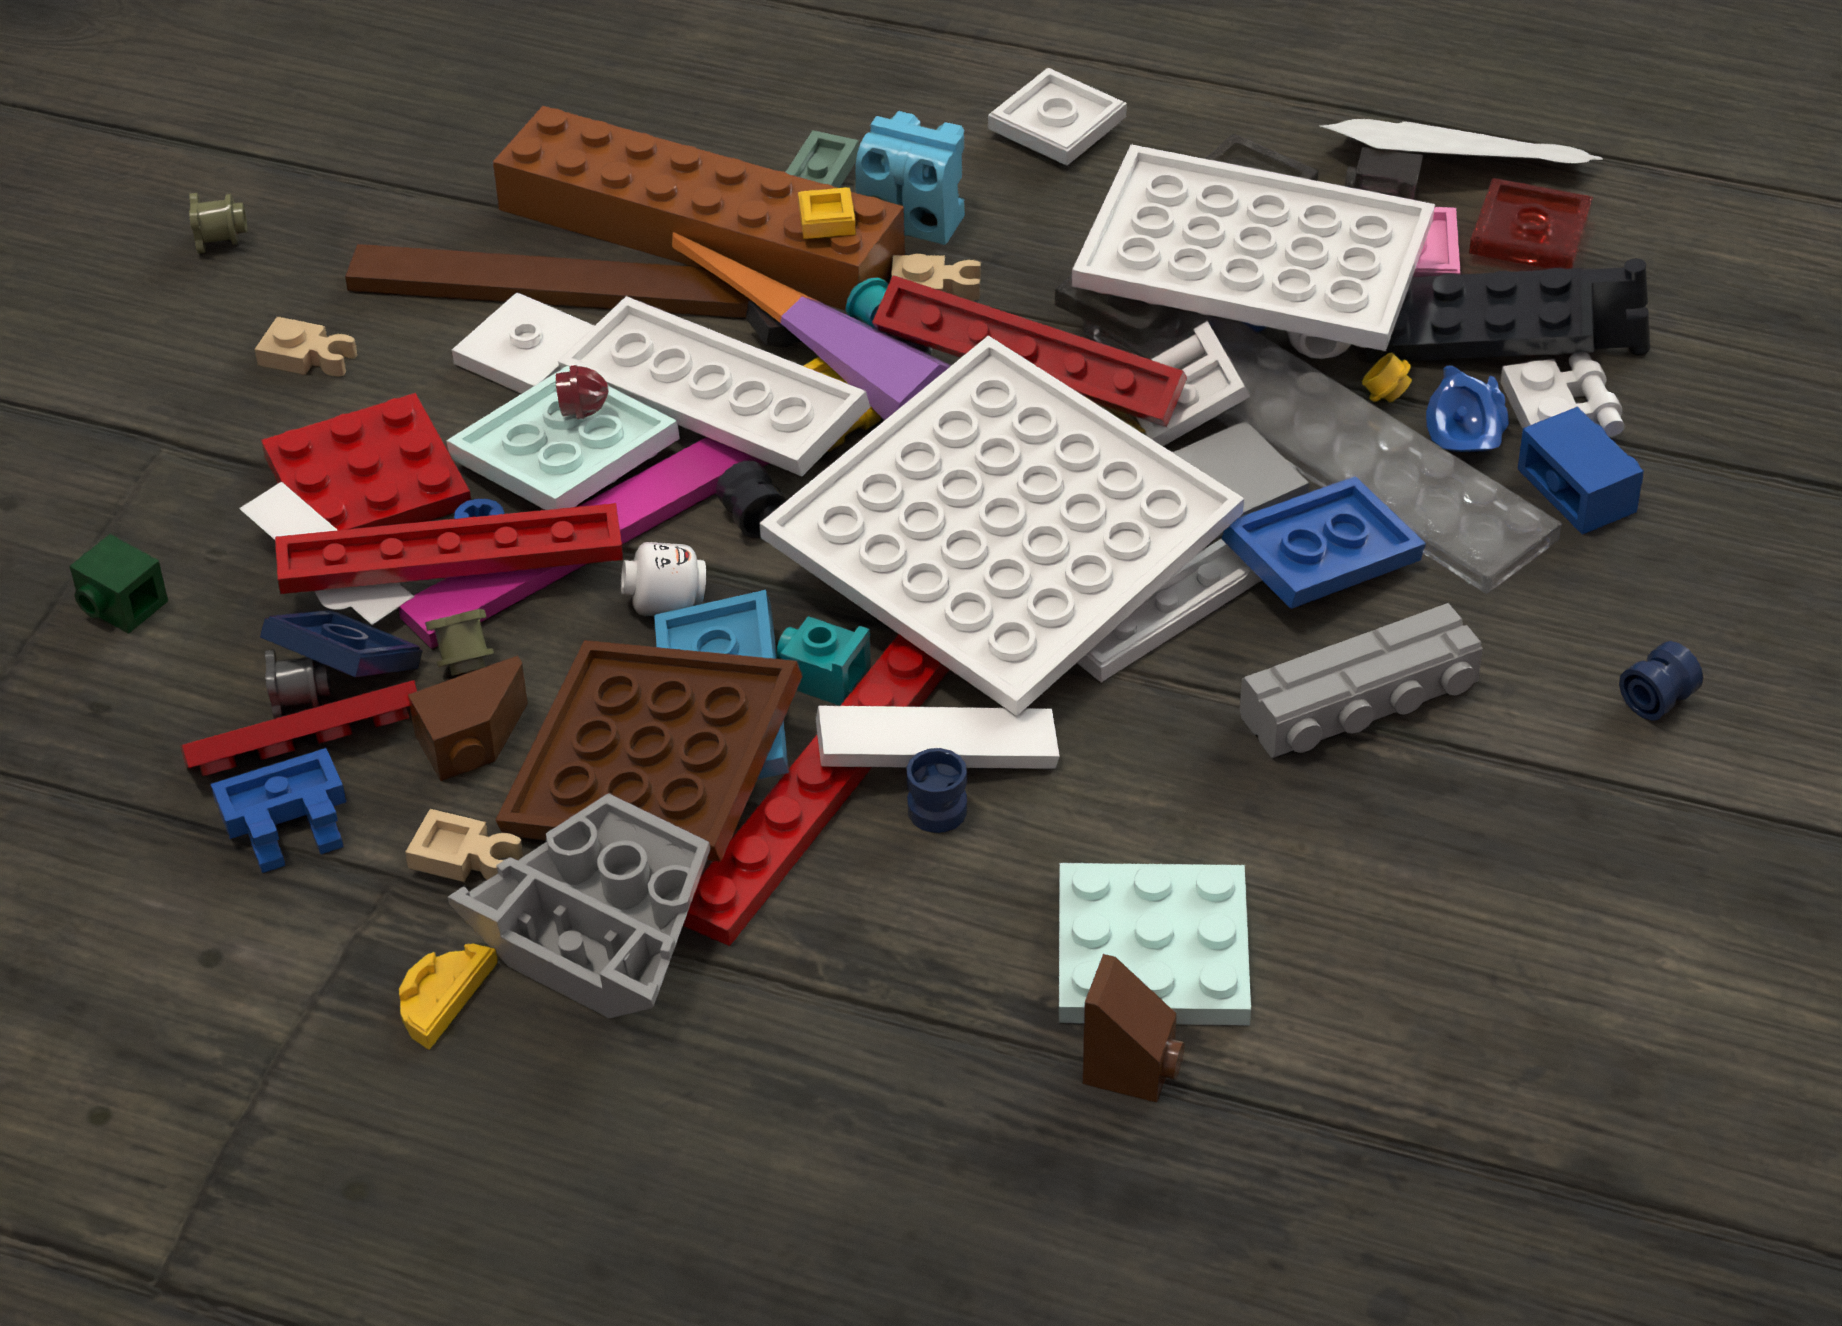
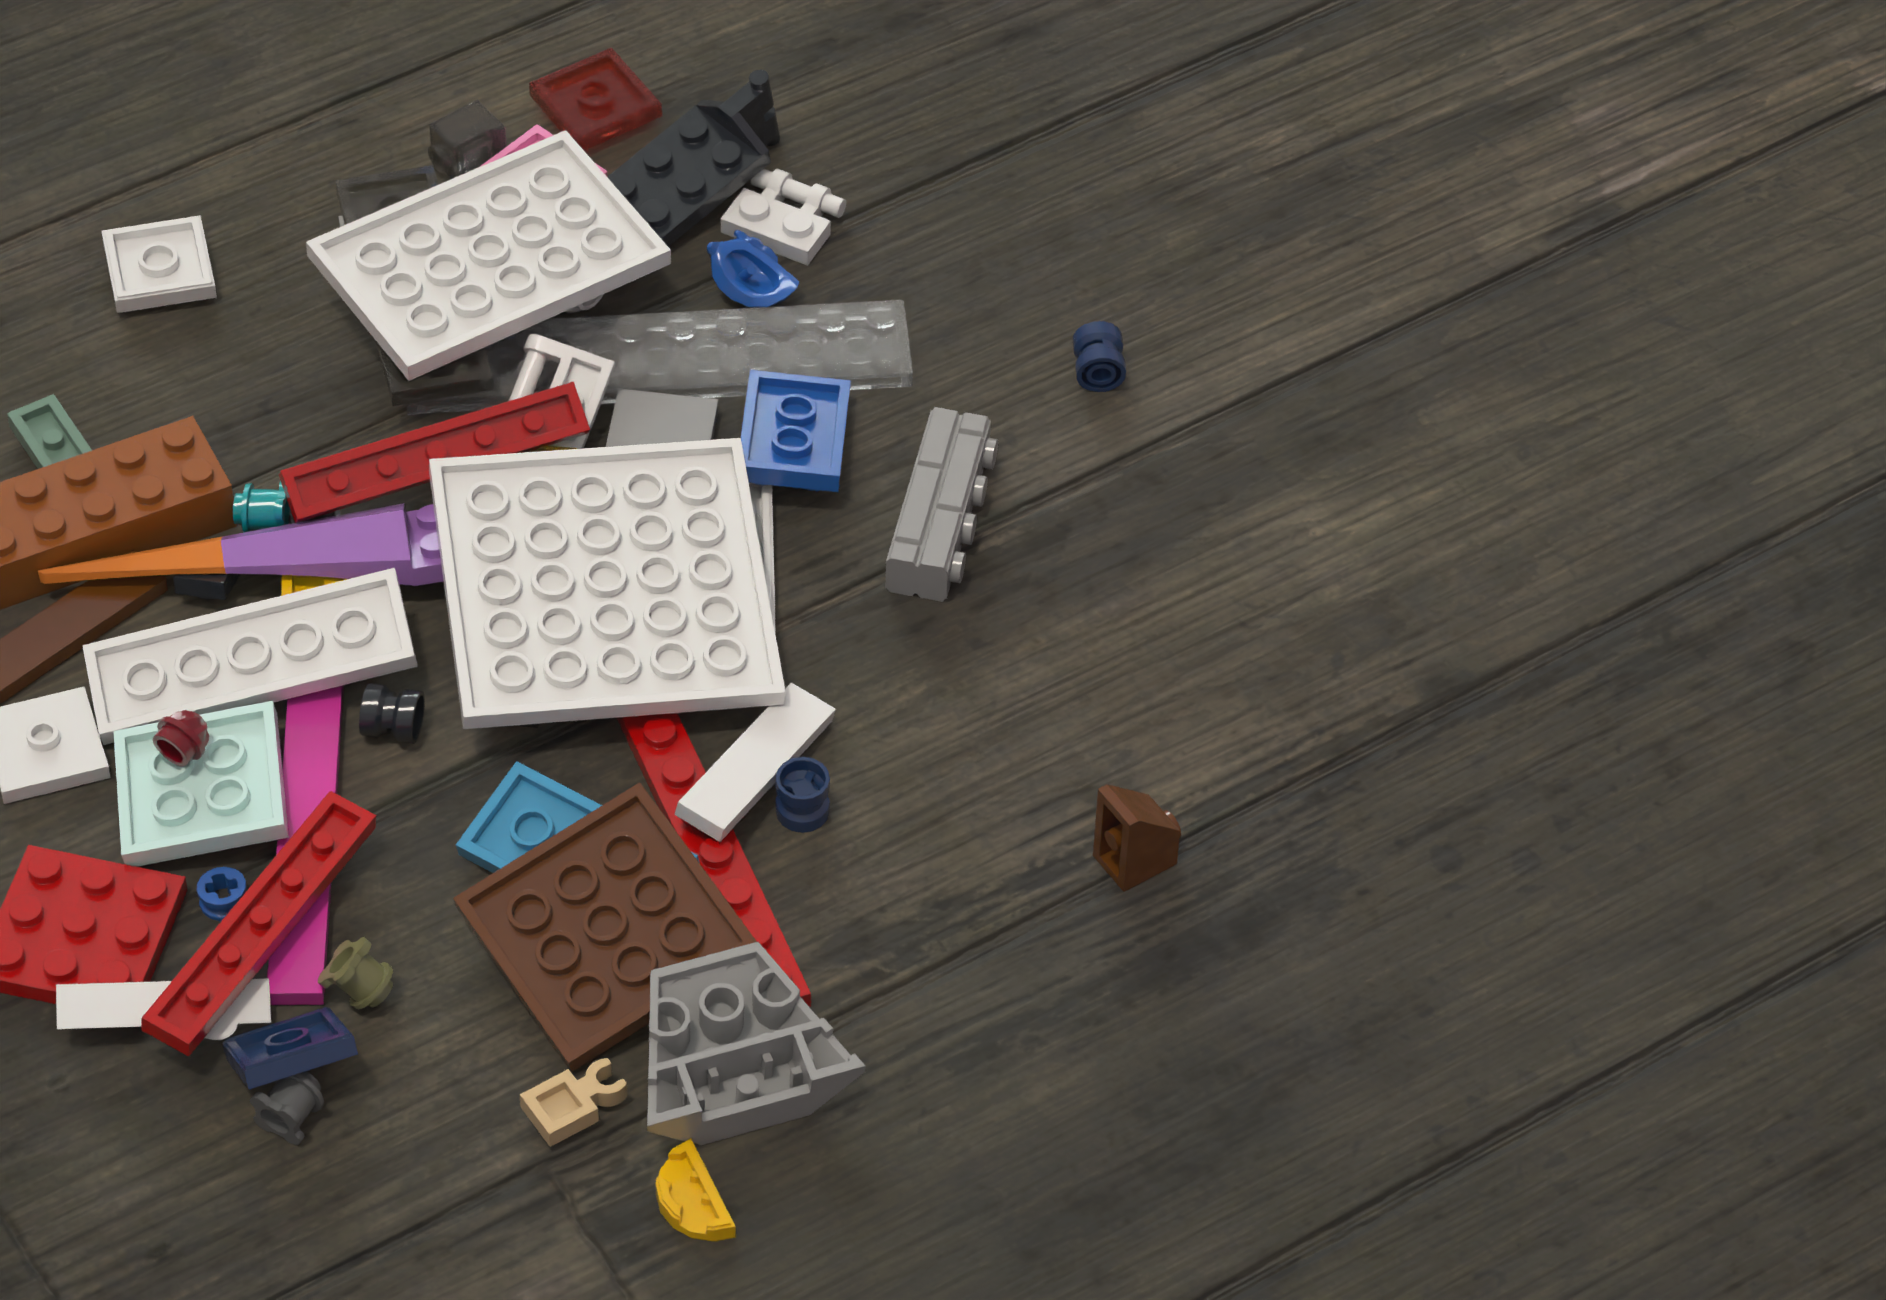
camera: 55 degrees left, 5 degrees up
dark green brick [69,534,168,634] -> none
red plate [180,680,417,776] -> none
blue plate [211,748,346,873] -> none
reddish brown slope [408,655,528,781] -> none
white head [621,542,706,617] -> none
teal brick [777,616,871,706] -> none
yellow tile [798,188,856,239] -> none
medium azure hips [856,111,965,245] -> none
tan plate [891,254,981,301] -> none
light aqua plate [1059,863,1251,1025] -> none
white sticker [1320,119,1602,163] -> none
yellow plate [1362,353,1412,402] -> none
blue brick [1517,406,1644,535] -> none

